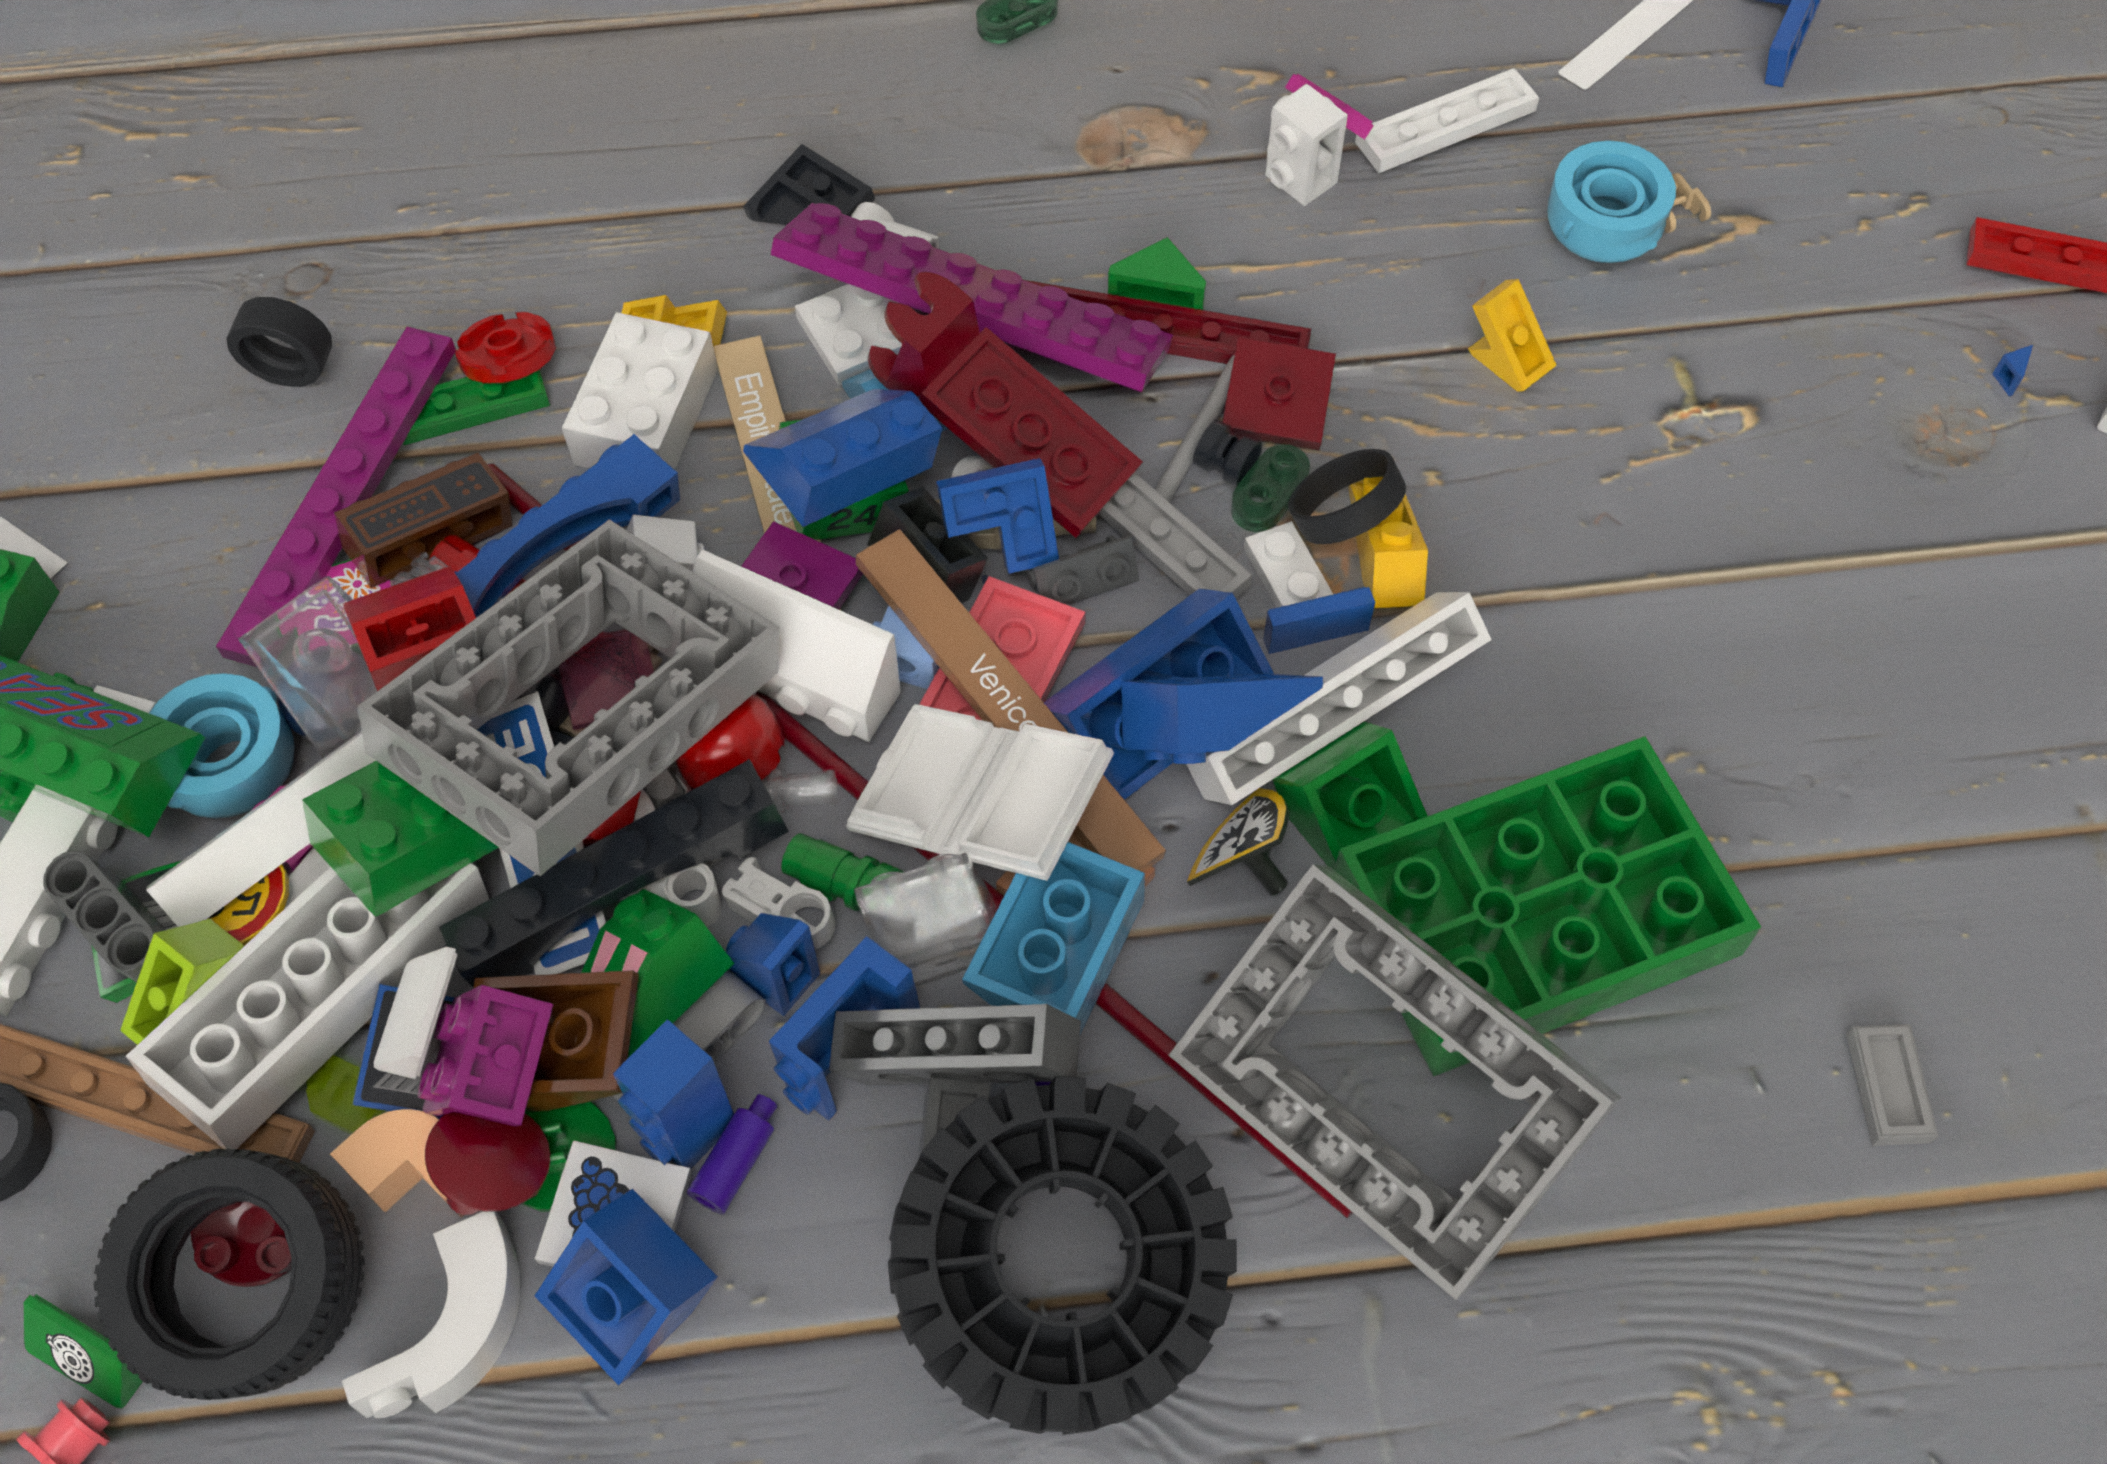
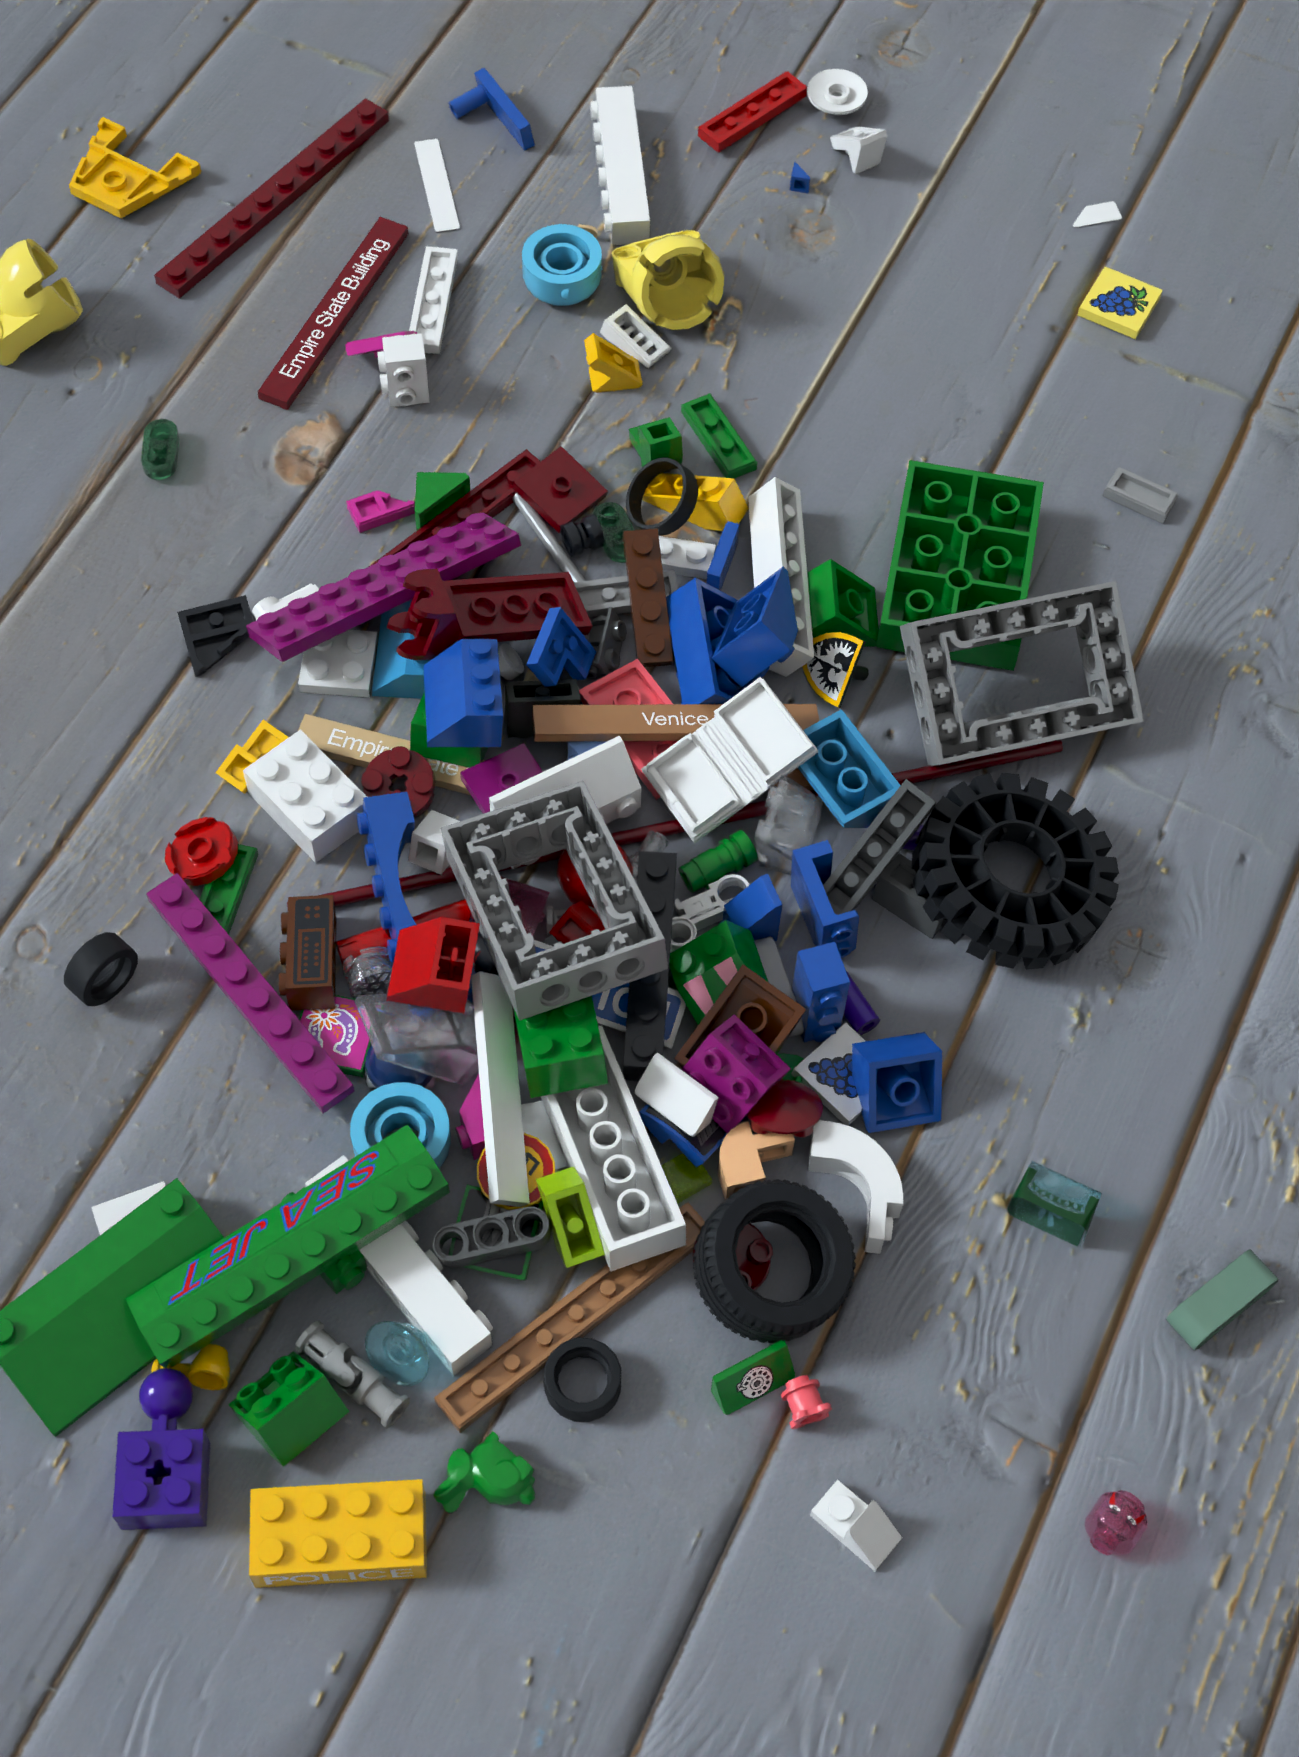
camera: 60 degrees left, 0 degrees up
none -> dark red tile [257,216,409,410]
none -> dark pink tile [346,490,415,533]
none -> dark red plate [361,746,436,818]
none -> white brick [590,86,650,246]
none -> white slope [600,304,671,368]
none -> light yellow piece [612,230,724,330]
none -> reddish brown plate [623,528,673,667]
none -> green brick [629,417,683,467]
none -> green tile [681,393,757,479]

